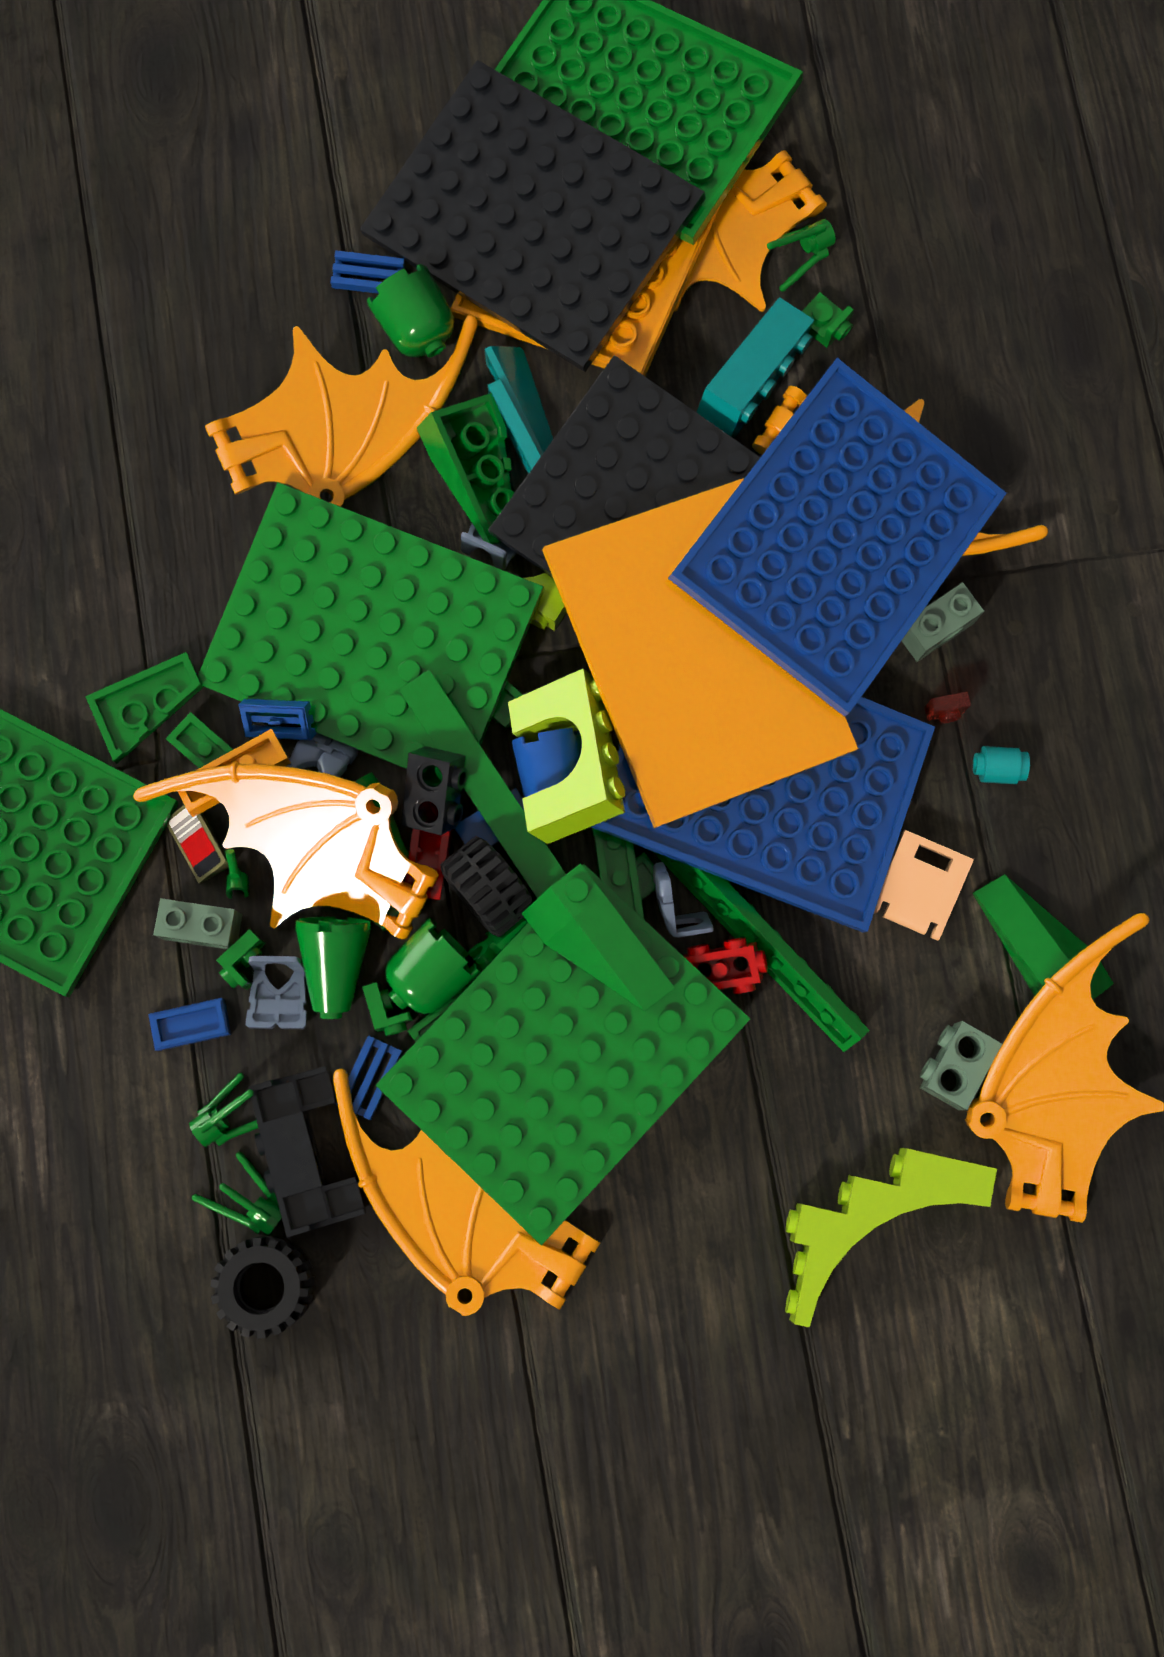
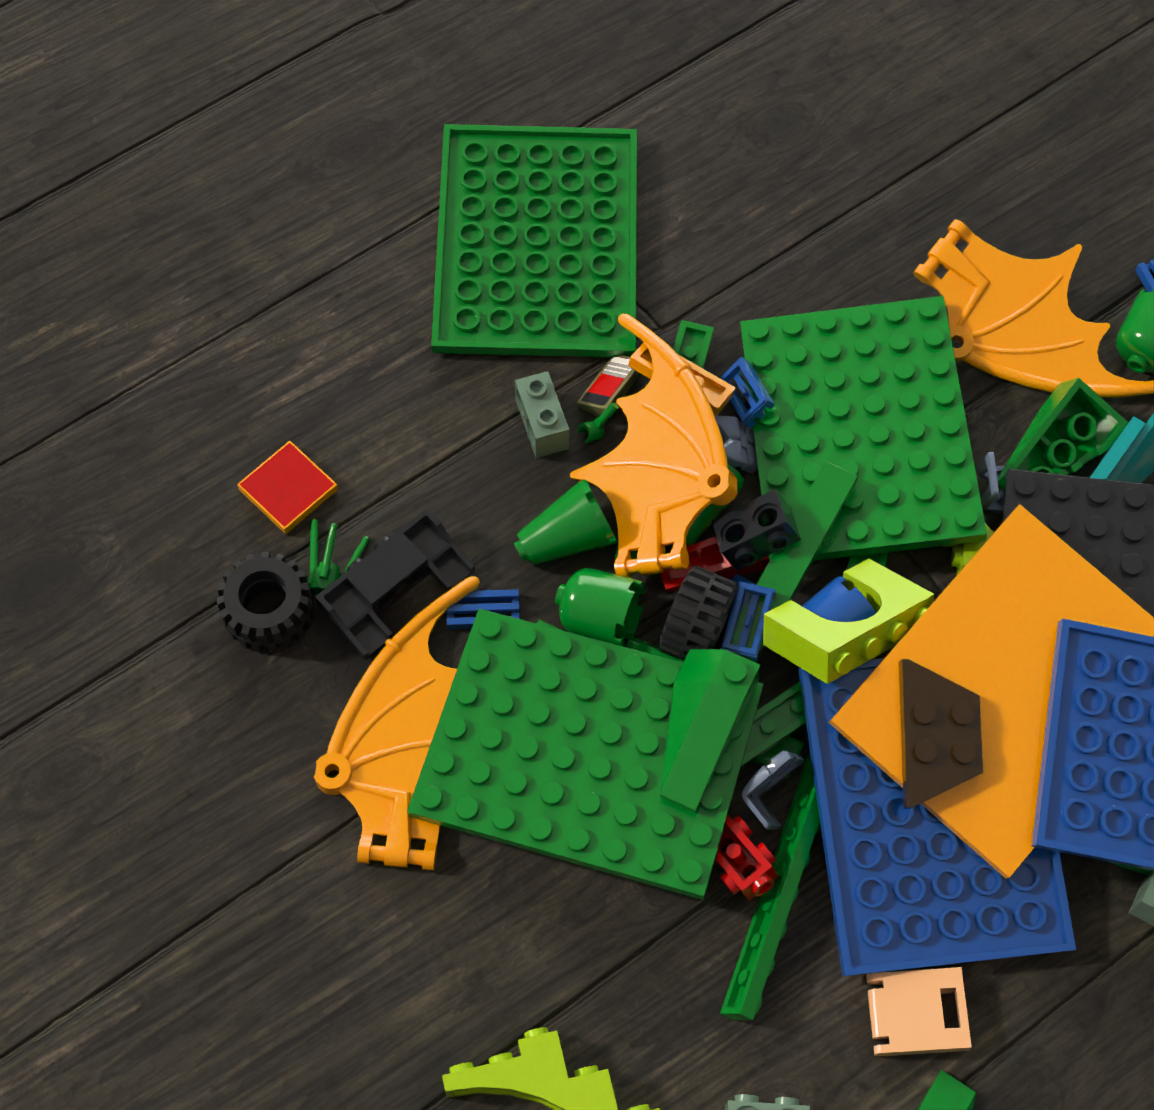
camera: 65 degrees right, 15 degrees down
green wing [85,652,203,764] -> none
blue tile [148,998,231,1051] -> none
green plant [189,1073,258,1147] -> none
green bracket [216,929,266,990] -> none
sand blue piece [245,956,307,1029] -> none
green bracket [362,982,413,1036] -> none
clear red plate [925,691,971,723] -> none
teal brick [973,746,1030,784] -> none
none -> red tile [237,441,338,534]
none -> blue tile [721,581,776,662]
none -> dark brown wing [899,659,983,809]

